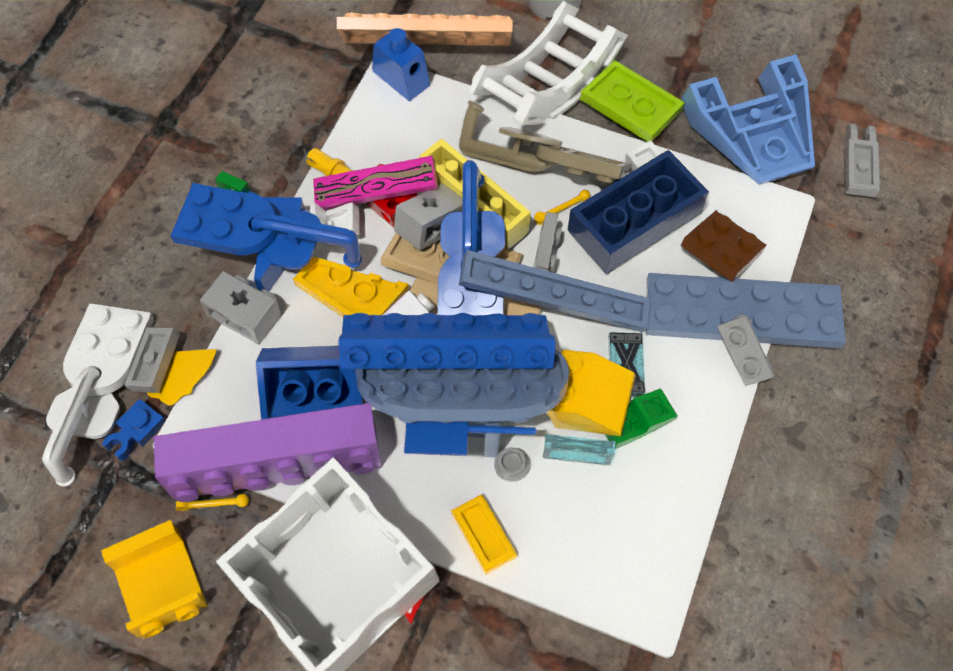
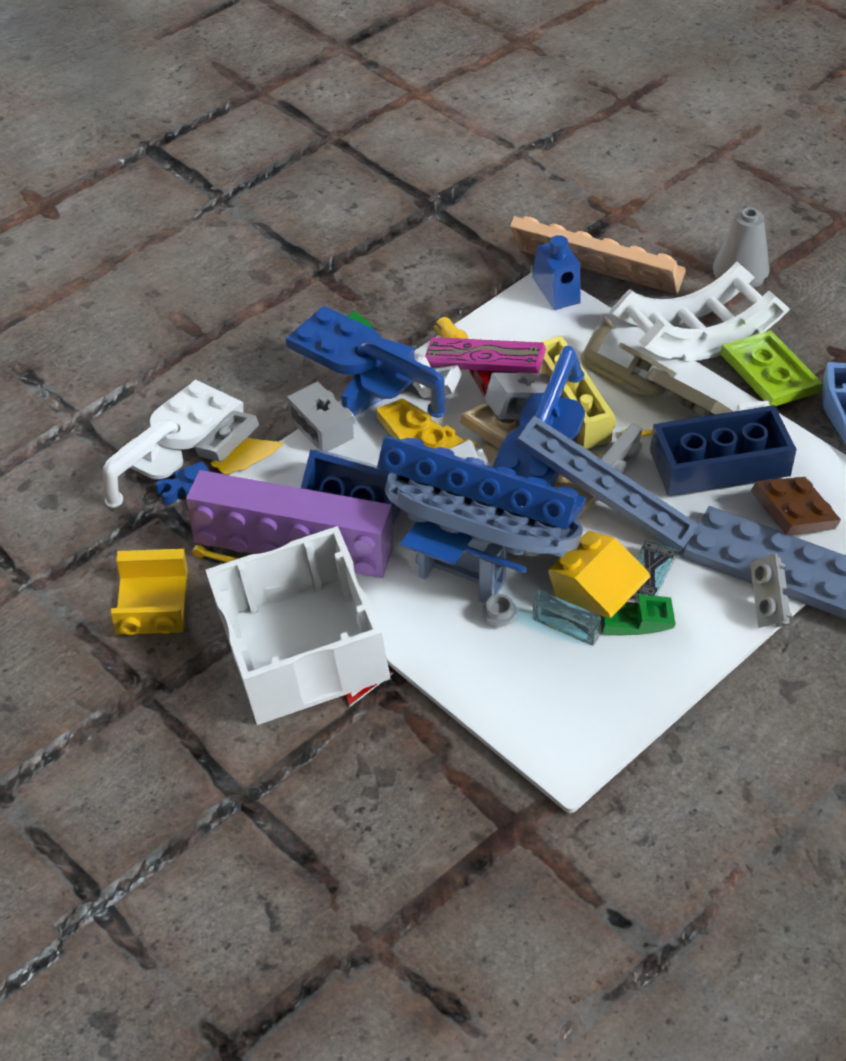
camera: 25 degrees right, 15 degrees down
yellow tile [451,494,517,575] -> none

